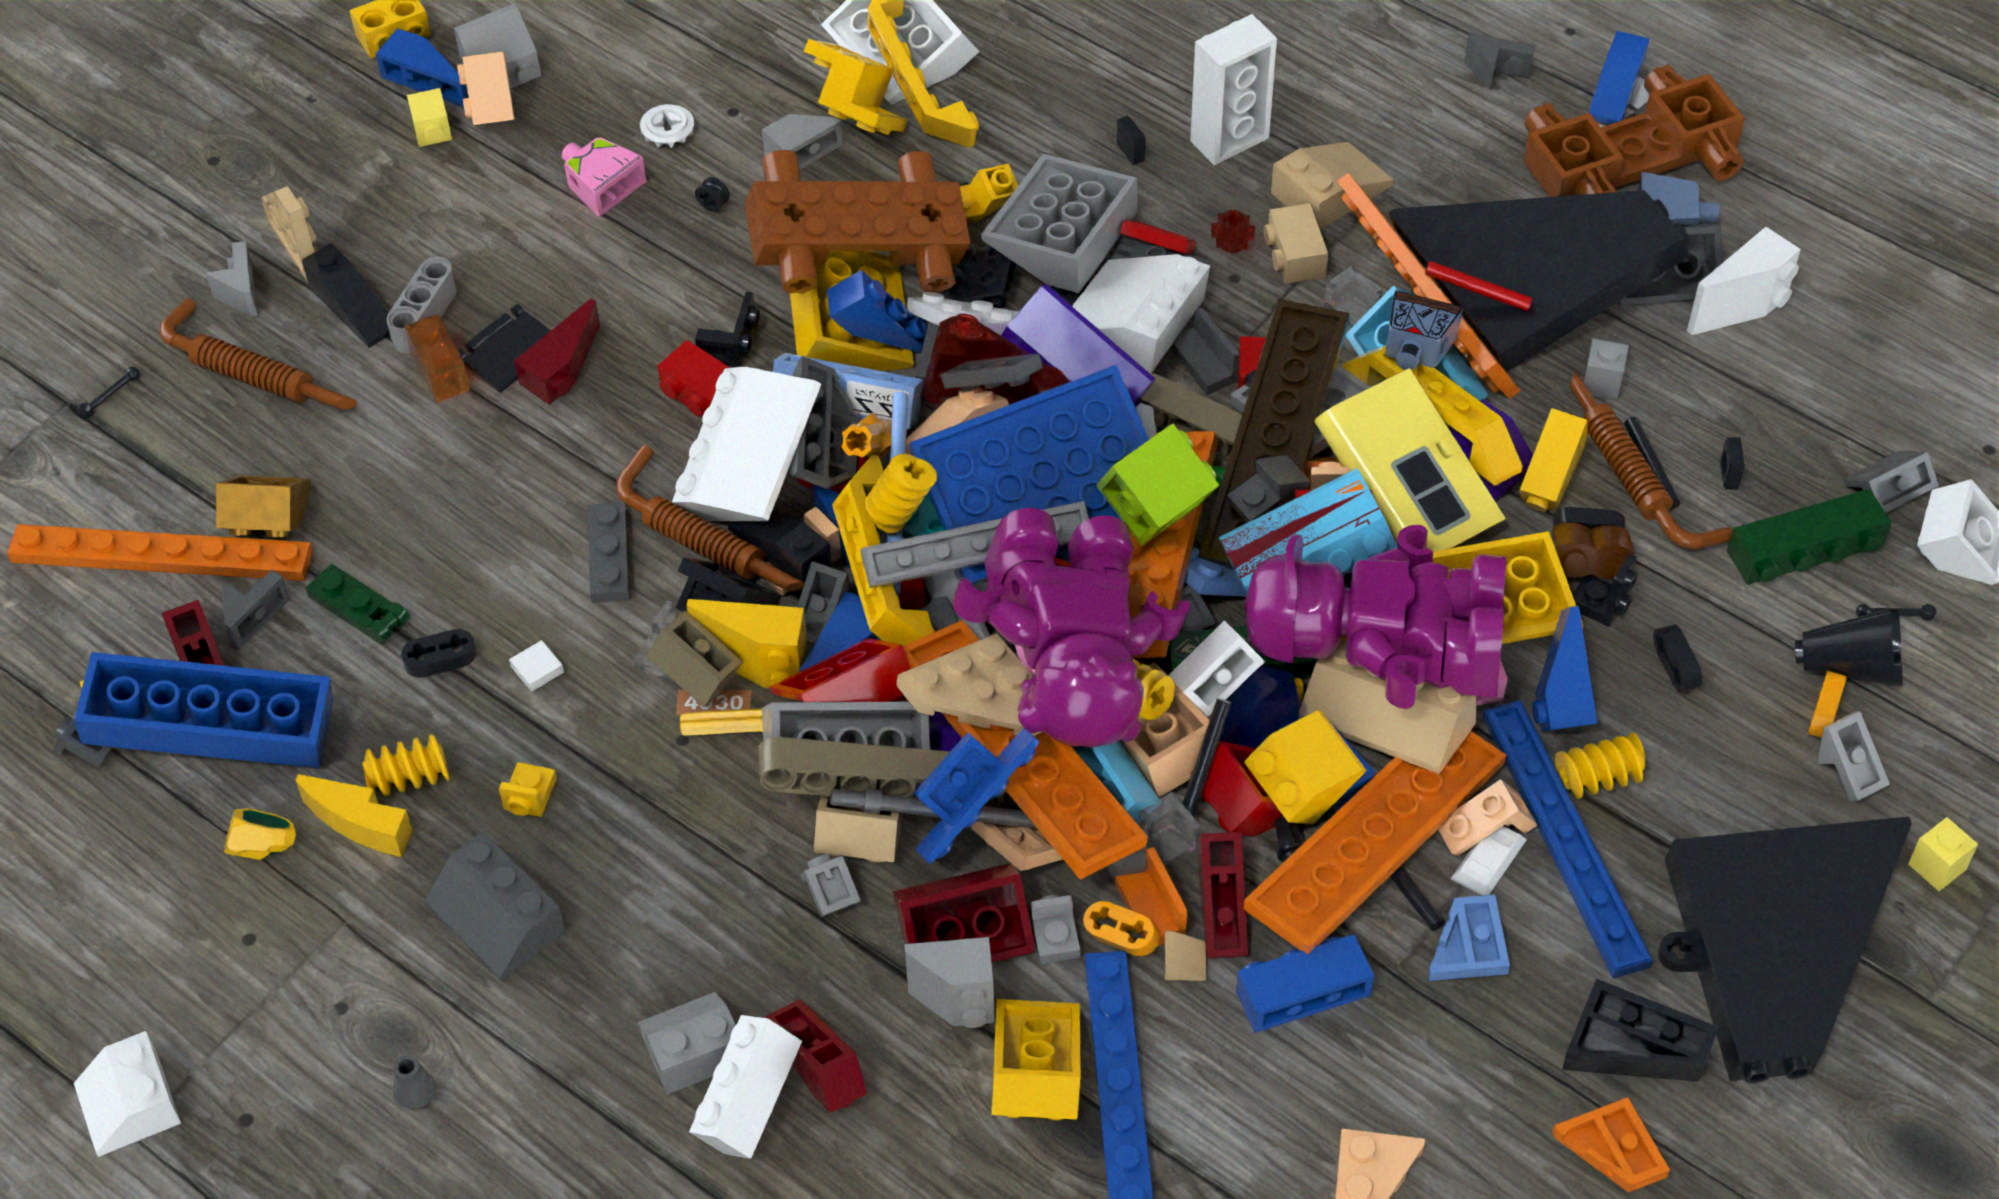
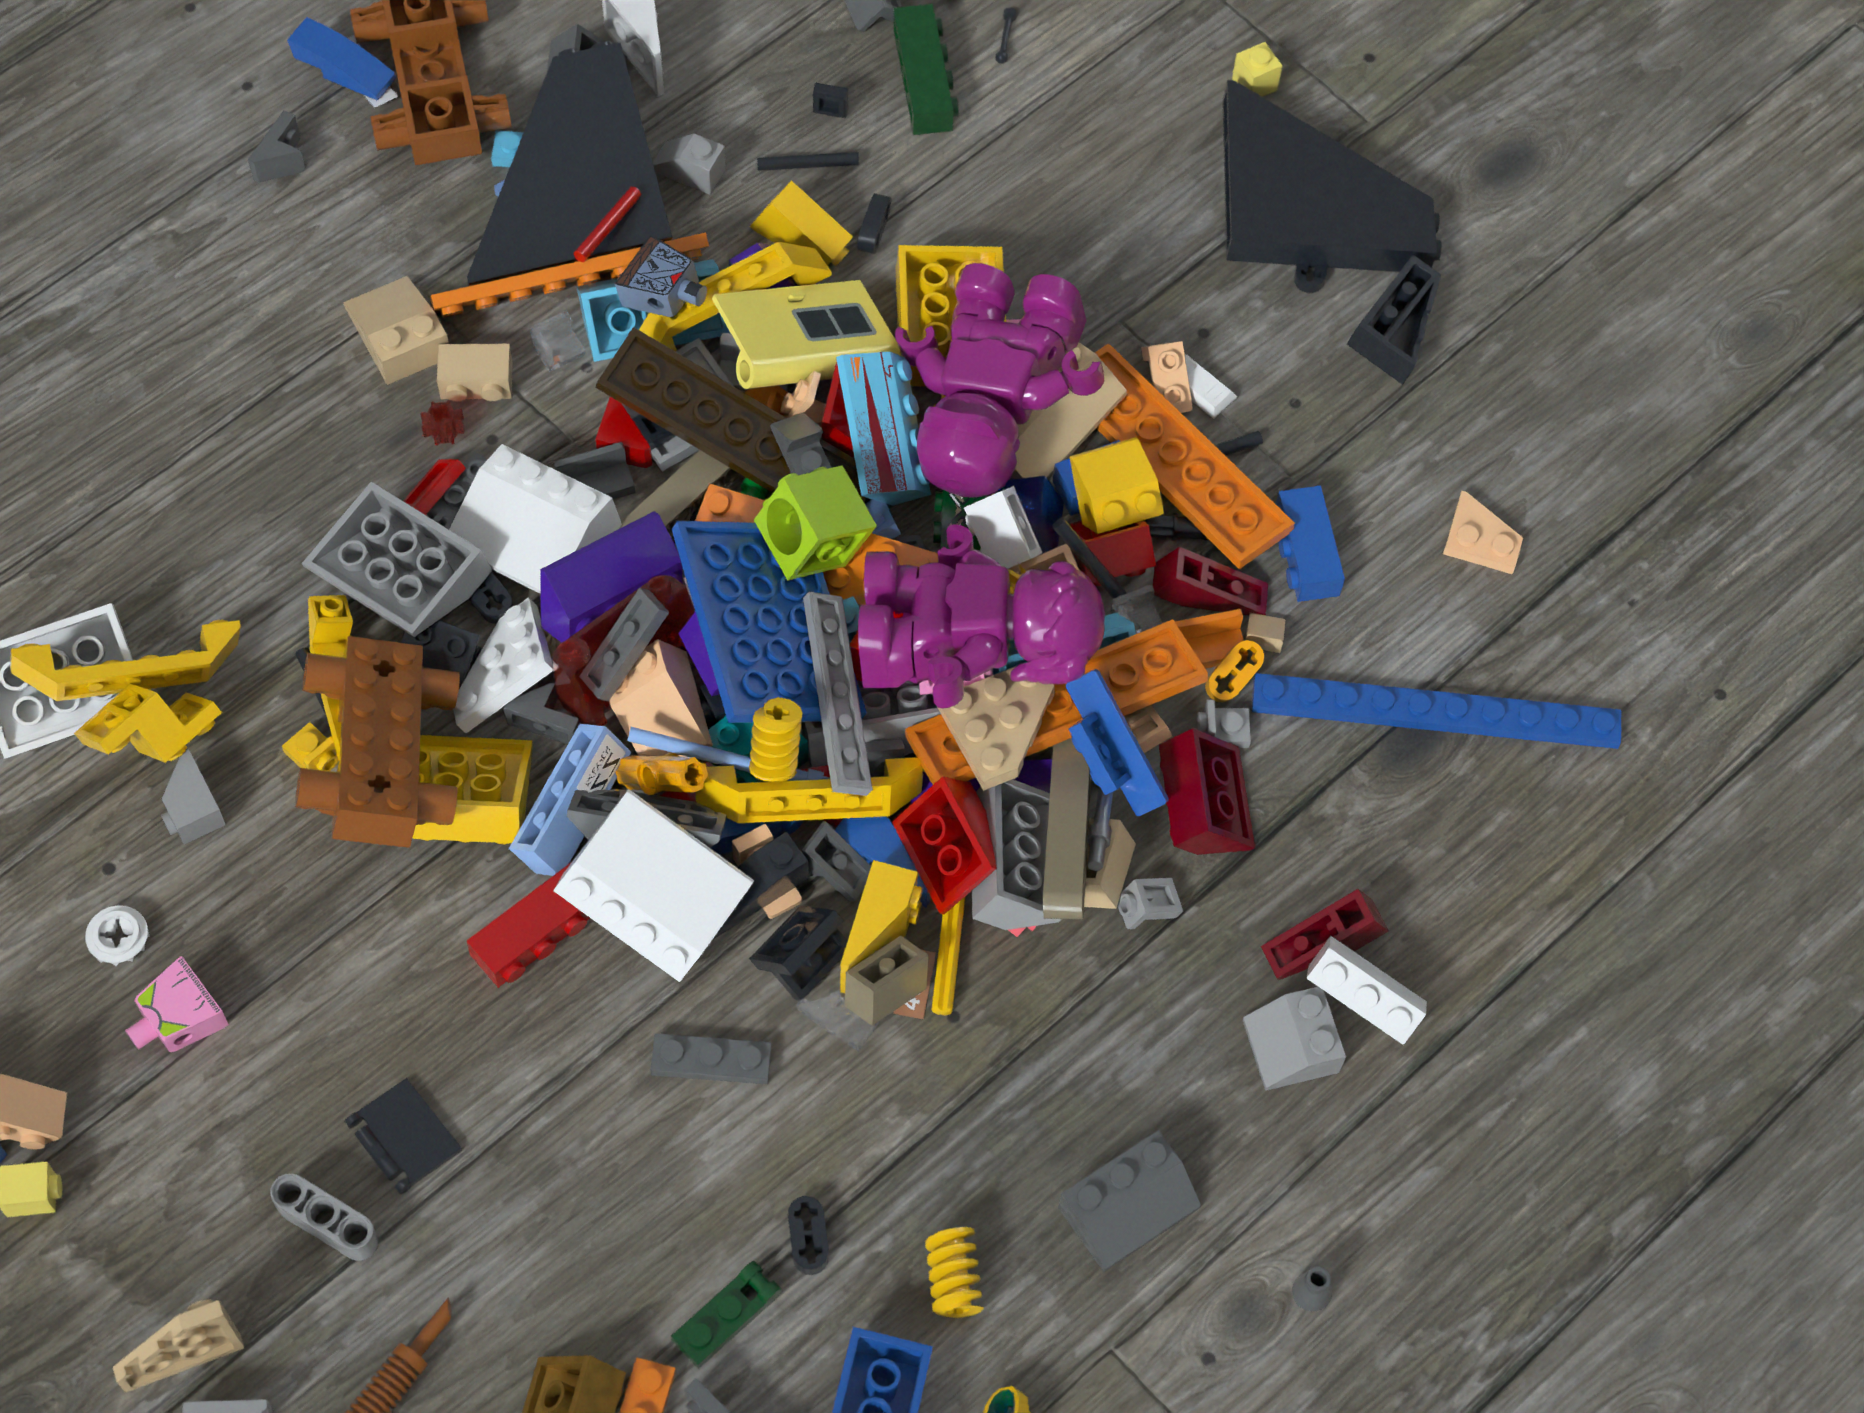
camera: 85 degrees left, 10 degrees up
yellow slope [295,774,413,857] -> none
black slope [302,243,390,348] -> none
clear orange brick [404,314,470,403] -> none
yellow bracket [499,762,557,817] -> none
white tile [509,640,564,692] -> none
dark red slope [514,298,600,405] -> none
dark orange piece [616,444,805,591] -> none
black bush [695,177,730,212] -> none
black bracket [695,292,760,367] -> none
blue slope [827,270,927,353] -> none
light grey slope [904,937,995,1028] -> none
yellow slope [991,999,1081,1120] -> none
black tile [1117,116,1145,165] -> none
white brick [1190,14,1277,165] -> none
medium blue wing [1428,894,1510,981] -> none
blue tile [1483,700,1653,979] -> none
blue slope [1532,606,1597,732] -> none
reddish brown brick [1551,523,1634,579] -> none
orange wing [1552,1097,1670,1193] -> none
yellow piece [1555,732,1645,799] -> none
dark orange piece [1569,371,1732,549] -> none
black bracket [1573,553,1639,627] -> none
sand blue torso [1638,172,1719,226] -> none
black beam [1653,624,1702,693] -> none
black cone [1795,608,1903,687] -> none
light orange beam [1808,670,1847,738] -> none
light grey slope [1818,711,1890,801] -> none

